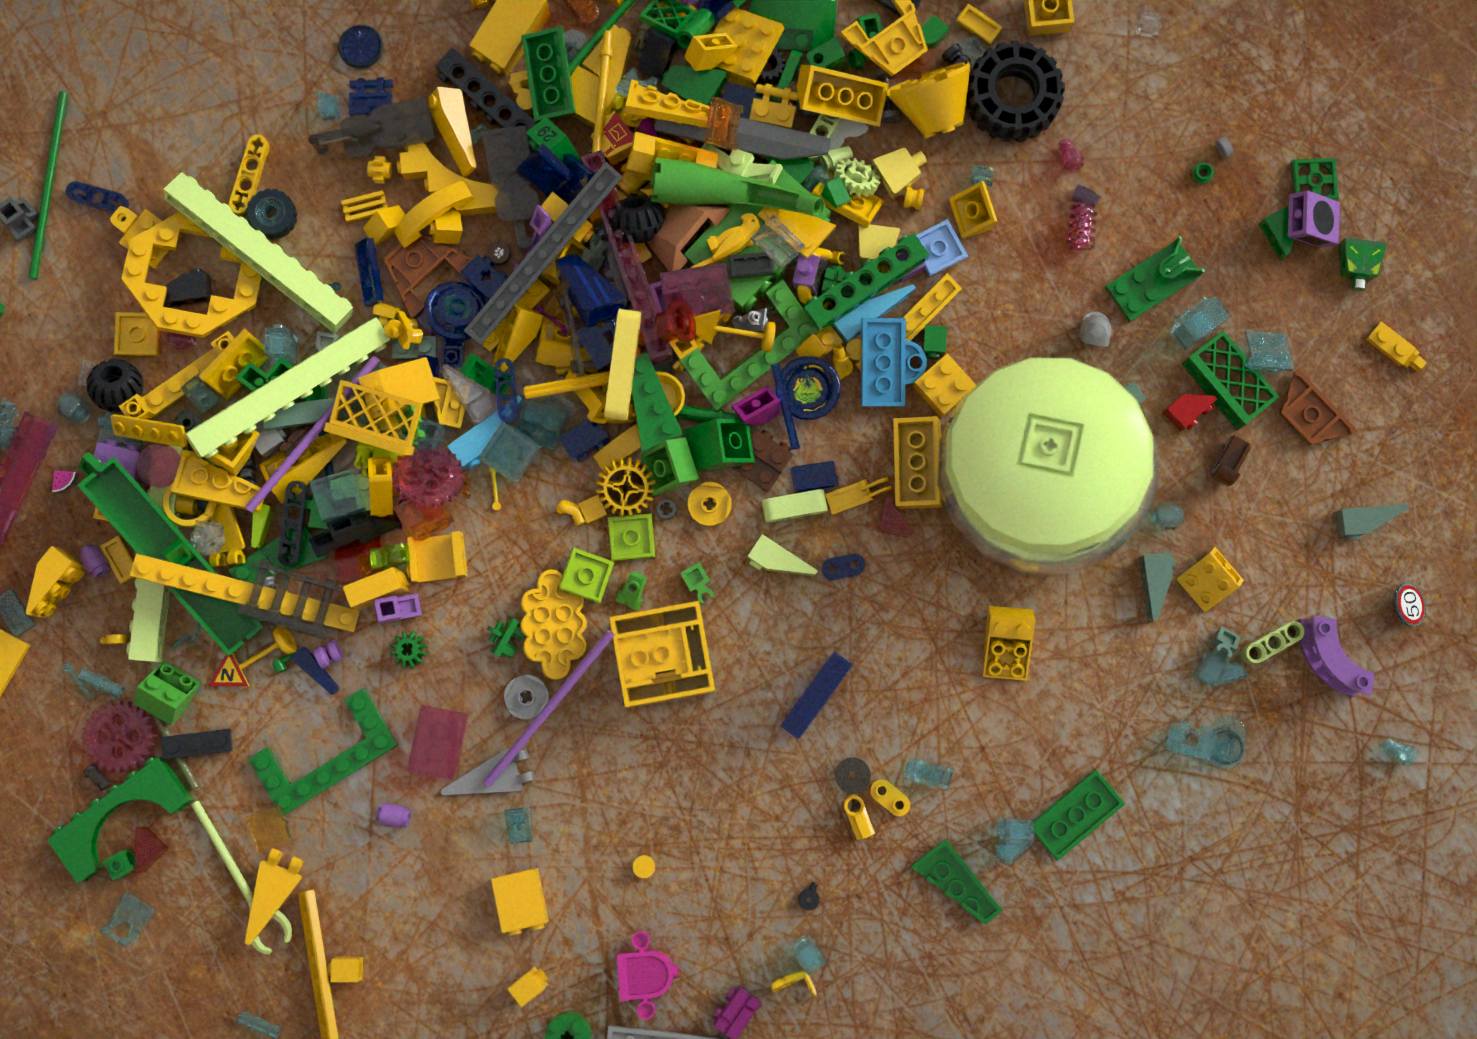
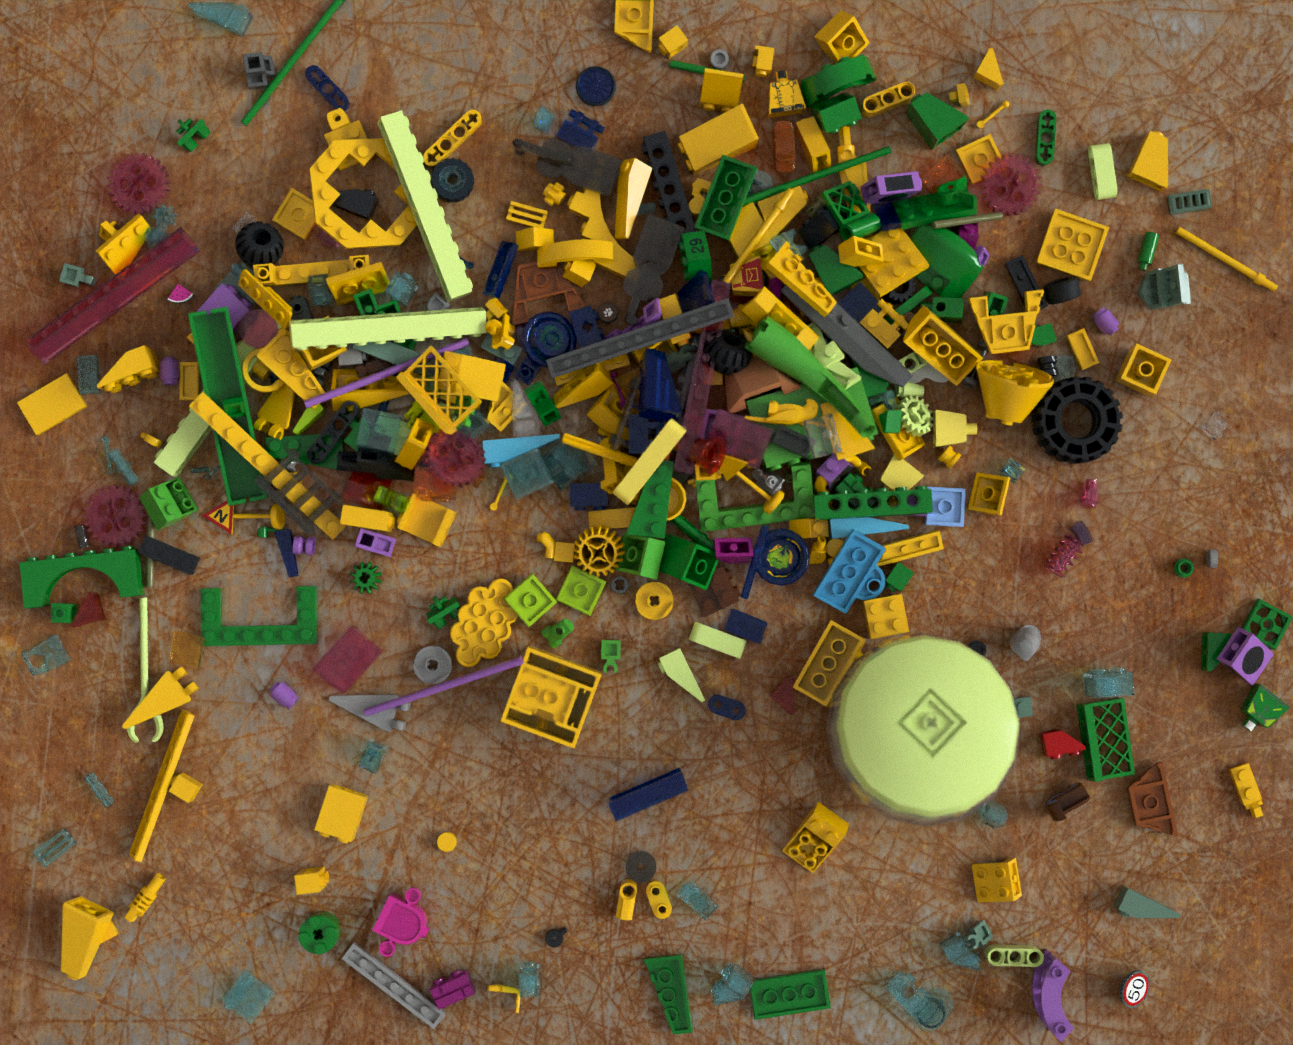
camera: 25 degrees right, 5 degrees up
clear light blue head [57,392,91,425] -> none
green plate [78,452,102,478] -> none
clear brick [190,520,225,556] -> none
clear blue beam [494,358,518,423] -> none
clear blue tile [517,143,575,197] -> none
clear orange plate [704,97,744,151] -> none
yellow arm [825,477,892,515] -> none
green plate [848,48,867,70] -> none
green plate [1105,236,1205,323] -> none
sand green slope [1139,552,1175,622] -> none
clear light blue hinge [1245,330,1294,373] -> none

